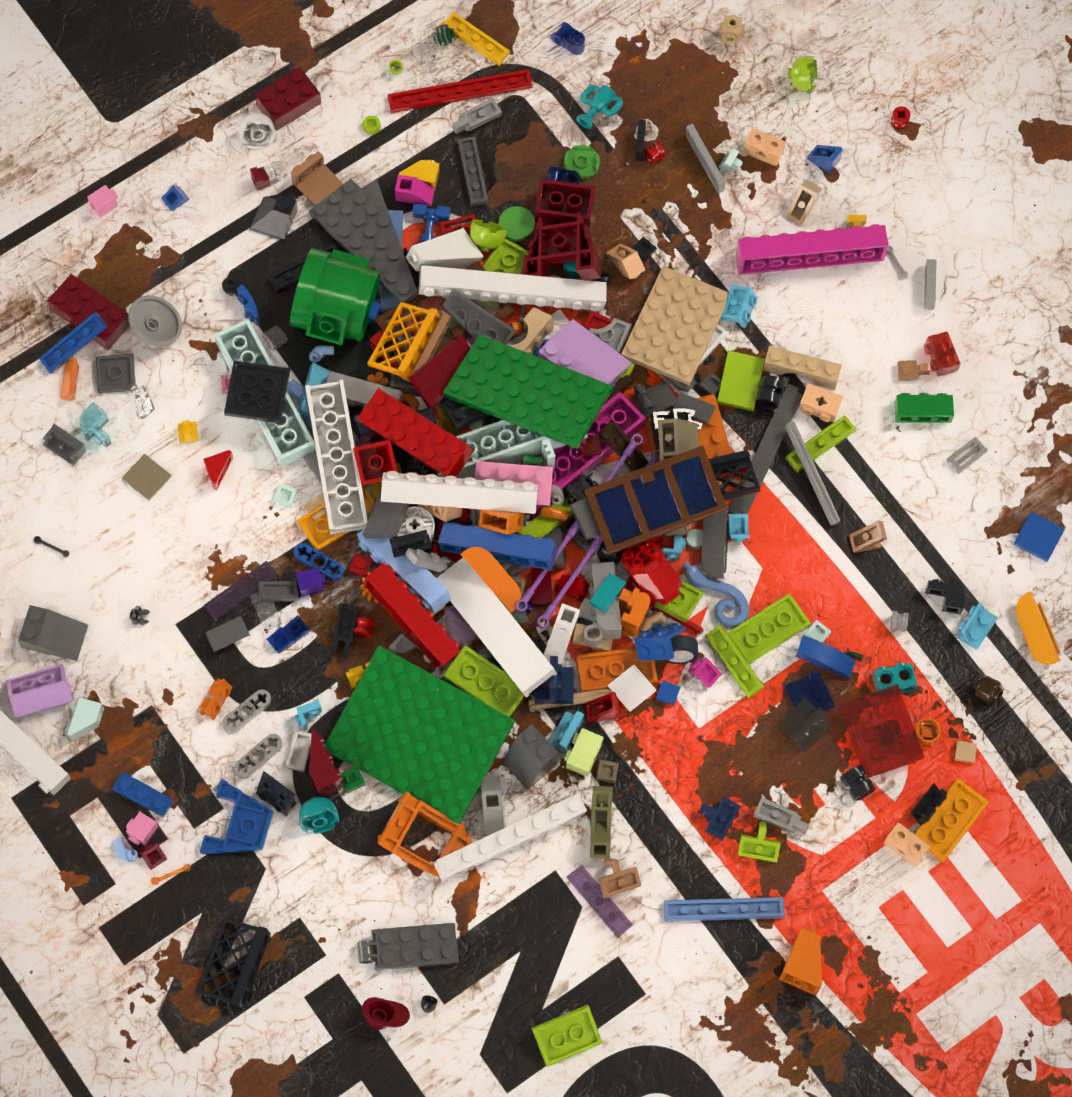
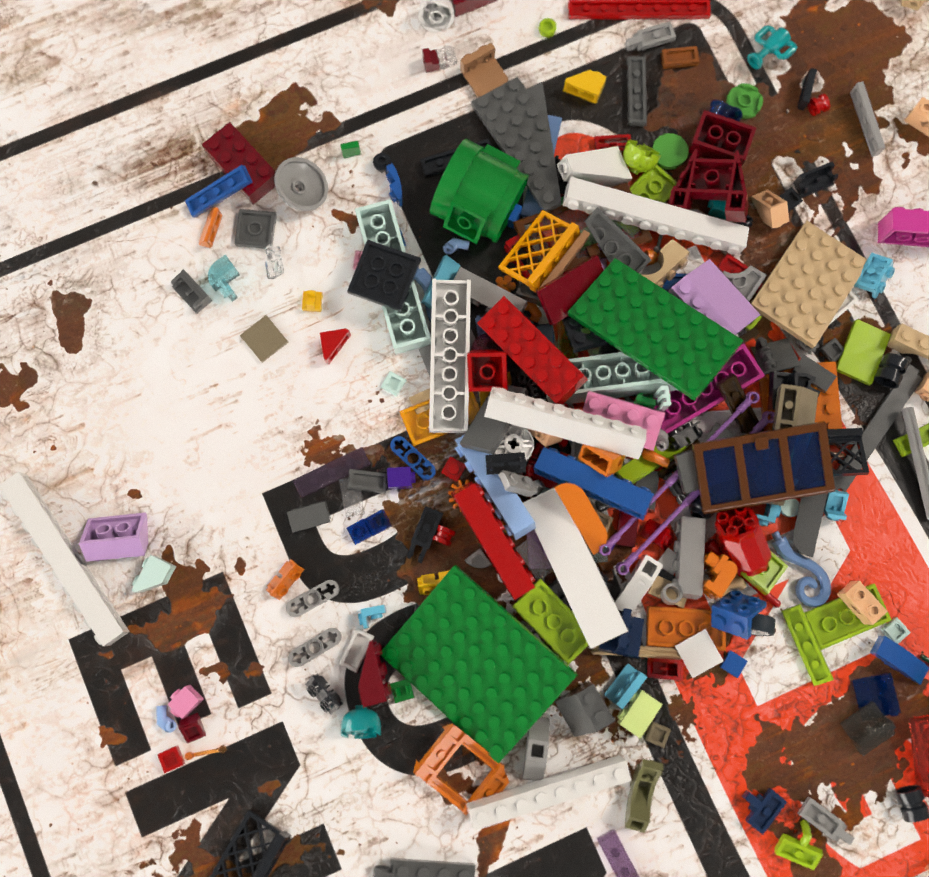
camera: 15 degrees right, 10 degrees up
dark grey slope [18,605,89,661] -> none
black hinge [34,536,70,557] -> none
bright pink brick [87,185,118,218] -> none
blue plate [112,772,174,818] -> none
black plate [129,606,150,625] -> none
blue slope [161,185,189,211] -> none
blue wing [200,779,274,855] -> none
slope [250,194,298,241] -> none
clear tile [262,325,288,351] -> none
dark pink slope [395,175,435,207] -> none
blue bar [413,203,451,243] -> none
clear red tile [582,435,601,457] -> none
teal tile [589,573,626,613] -> none
medium nougat plate [598,858,642,898] -> none
dark pink bracket [687,658,722,688] -> none
light aqua tile [718,148,743,171] -> none
none -> red plate [157,745,185,774]
none -> green tile [340,141,361,158]
none -> dark orange tile [661,46,700,69]
none -> black hinge [793,161,838,199]
none -> light nougat brick [837,581,888,625]

